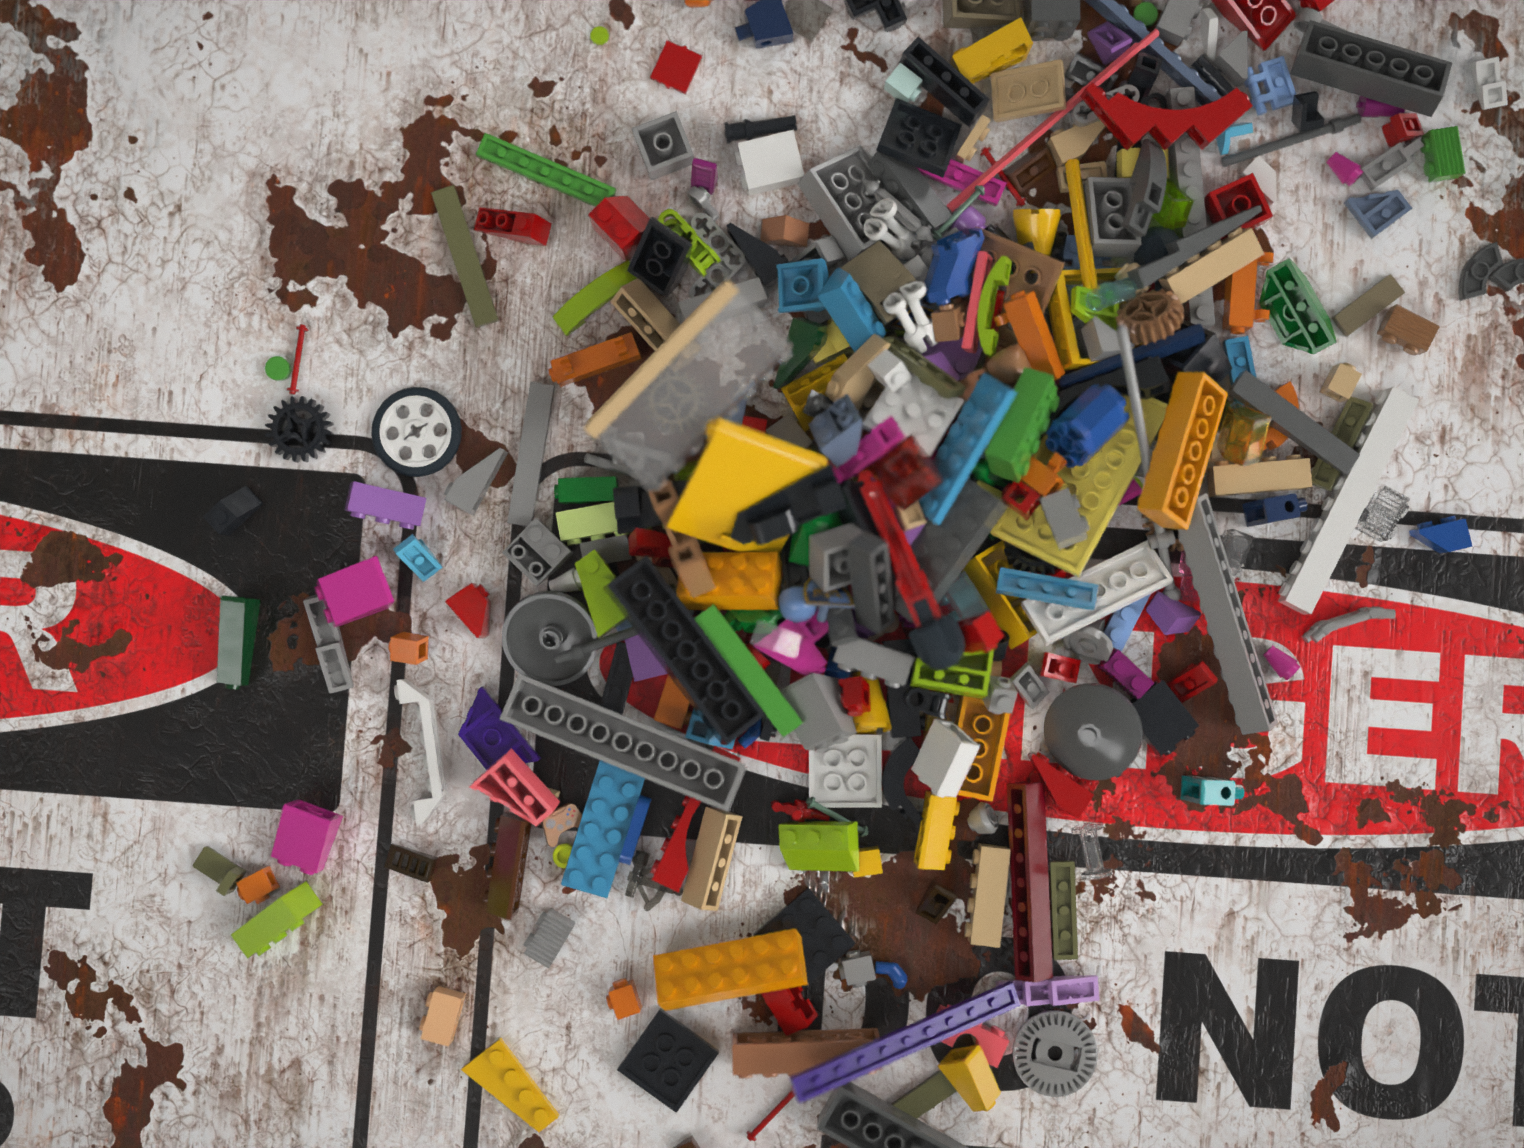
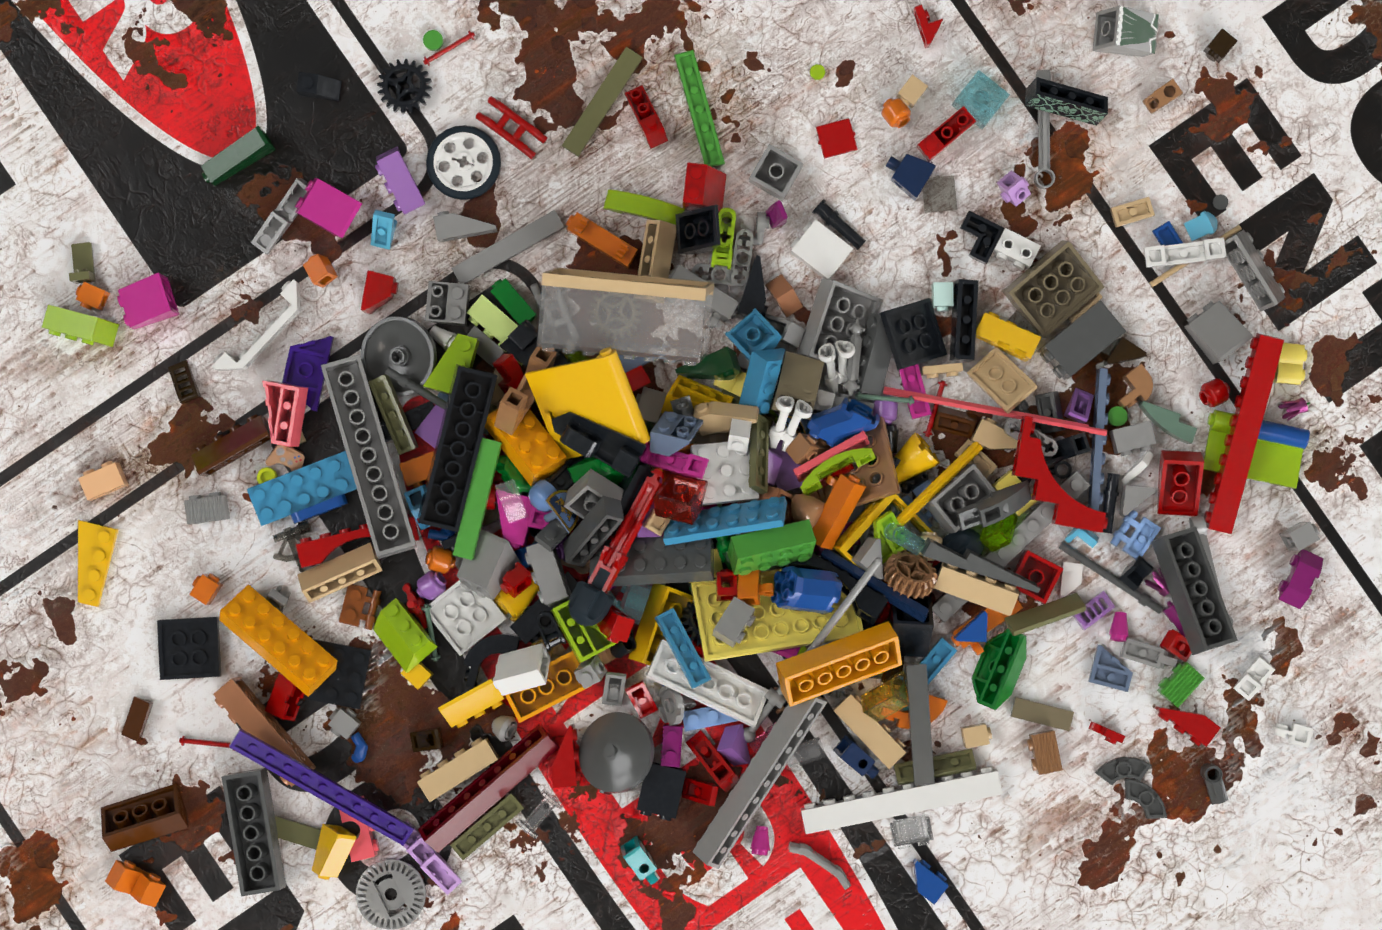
camera: 50 degrees right, 0 degrees up
none -> light grey tile [266,586,291,612]
none -> dark orange plate [339,584,382,630]
none -> olive plate [368,374,419,455]
none -> medium lavender head [417,571,447,600]
none -> orange head [425,545,456,574]
none -> red piece [476,96,548,159]
none -> red slope [685,730,740,792]
none -> blue slope [953,610,988,642]
none -> olive tile [1005,593,1086,636]
none -> medium lavender slope [1073,591,1115,630]
none -> red plate [1088,721,1125,745]
none -> flat silver piece [1145,568,1170,597]
none -> red slope [1155,706,1221,747]

